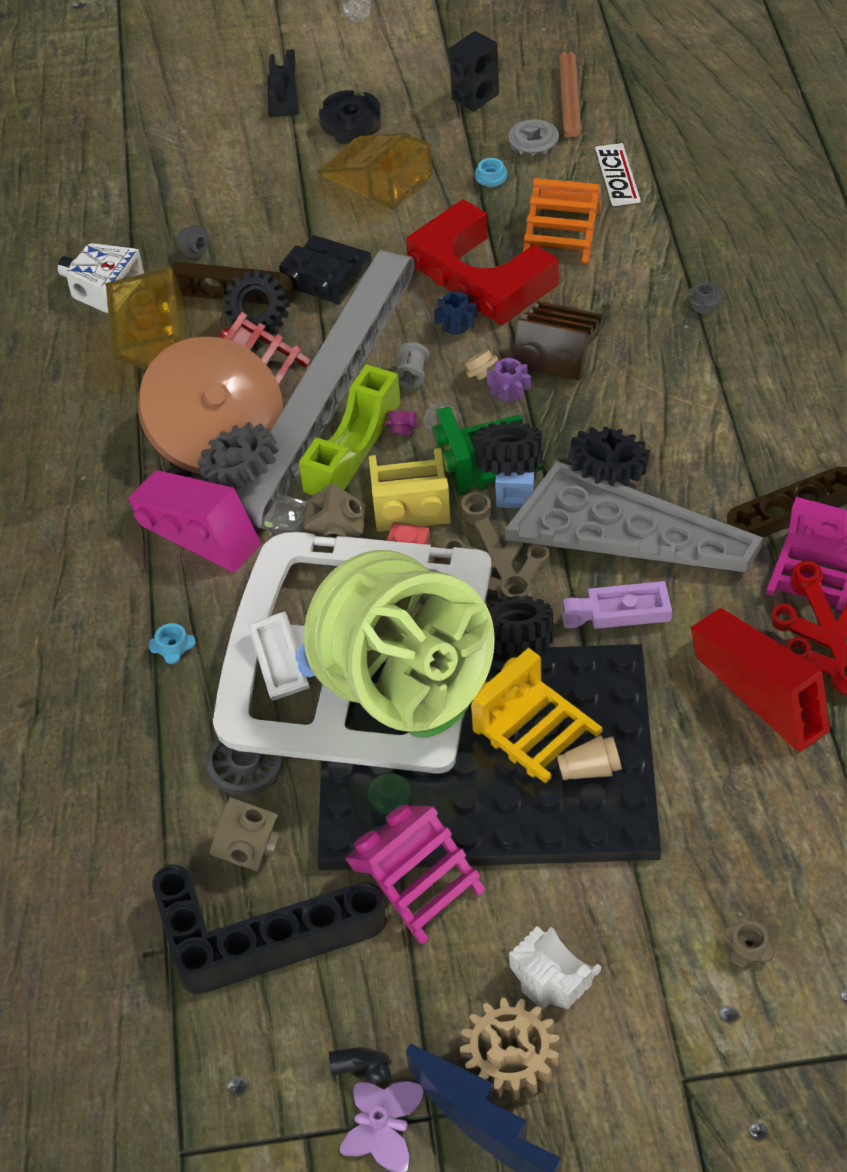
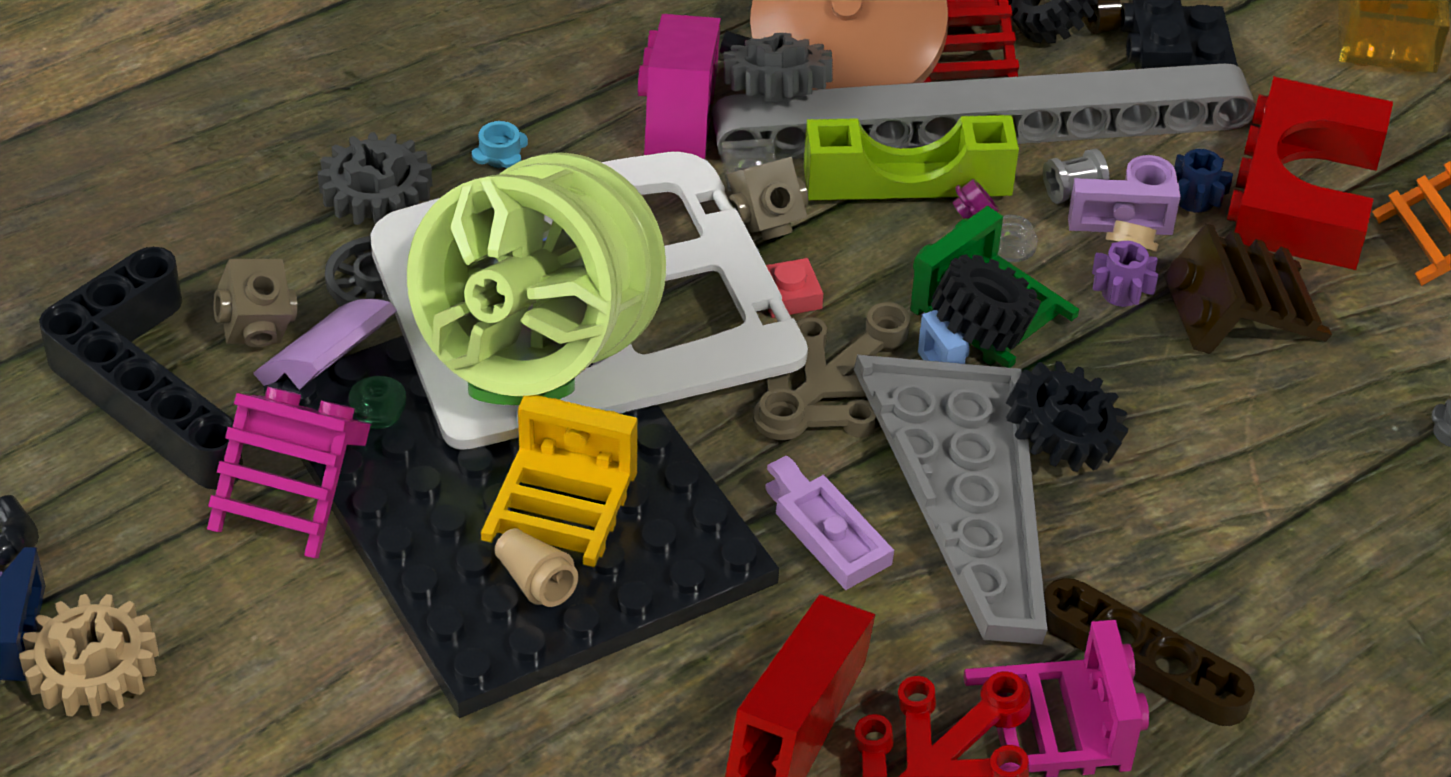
camera: 55 degrees right, 5 degrees down
light yellow plate [369,448,451,532] -> none
black tyre [487,595,554,657] -> none
white hair [509,926,601,1010] -> none
none -> lavender slope [253,299,397,390]
none -> dark grey gear [318,132,433,225]
none -> lavender plate [1068,155,1180,235]

